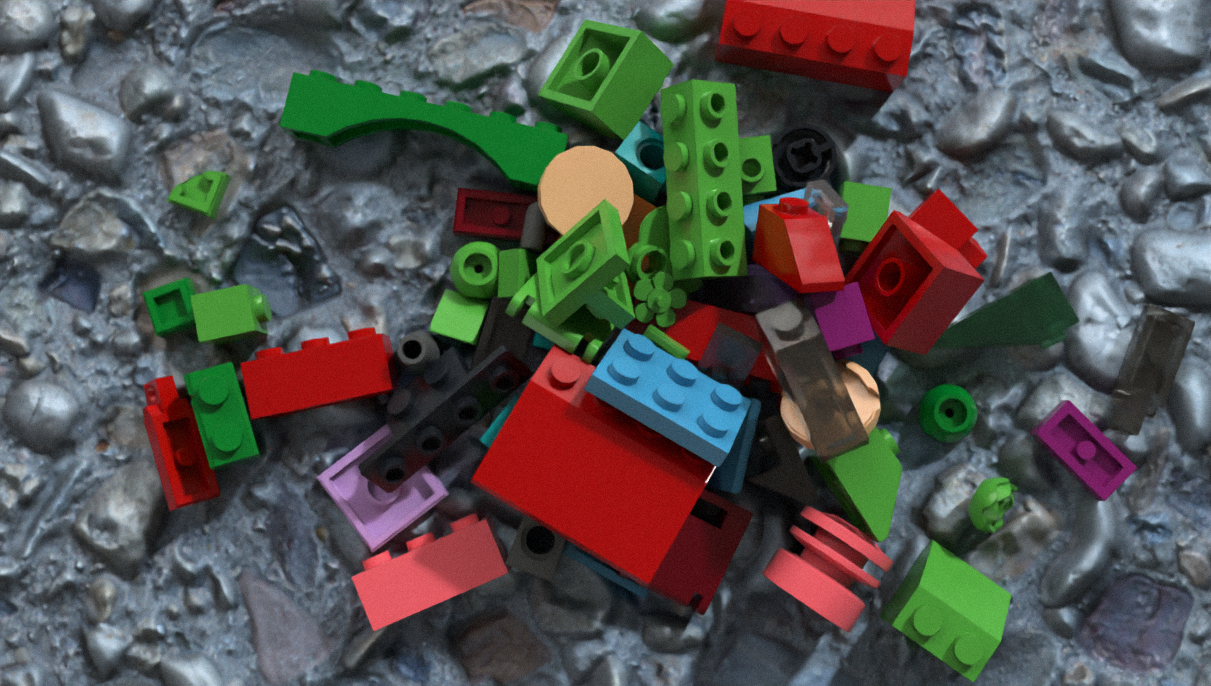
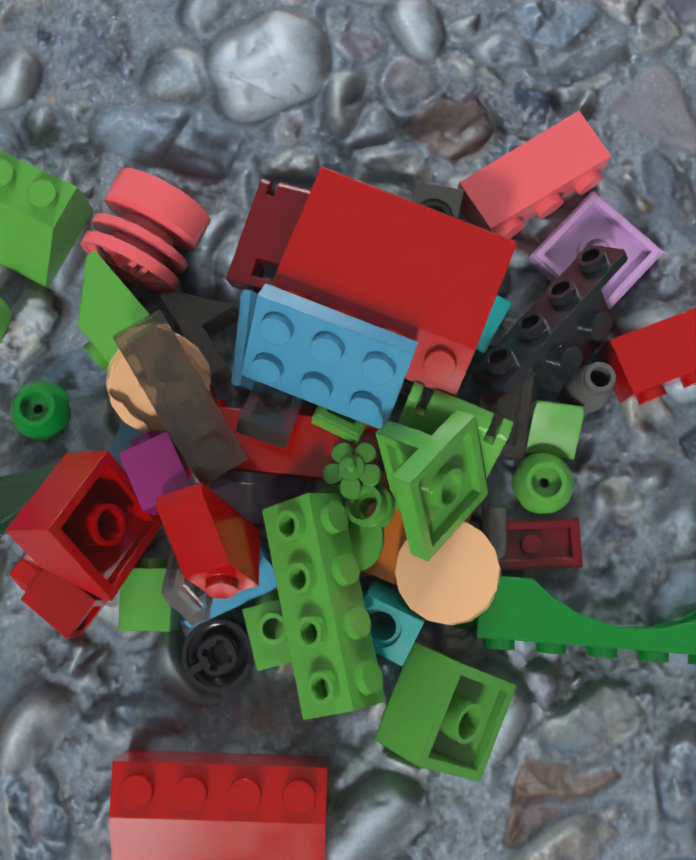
camera: 175 degrees right, 5 degrees down
bright green slope [498,248,540,300] -> none

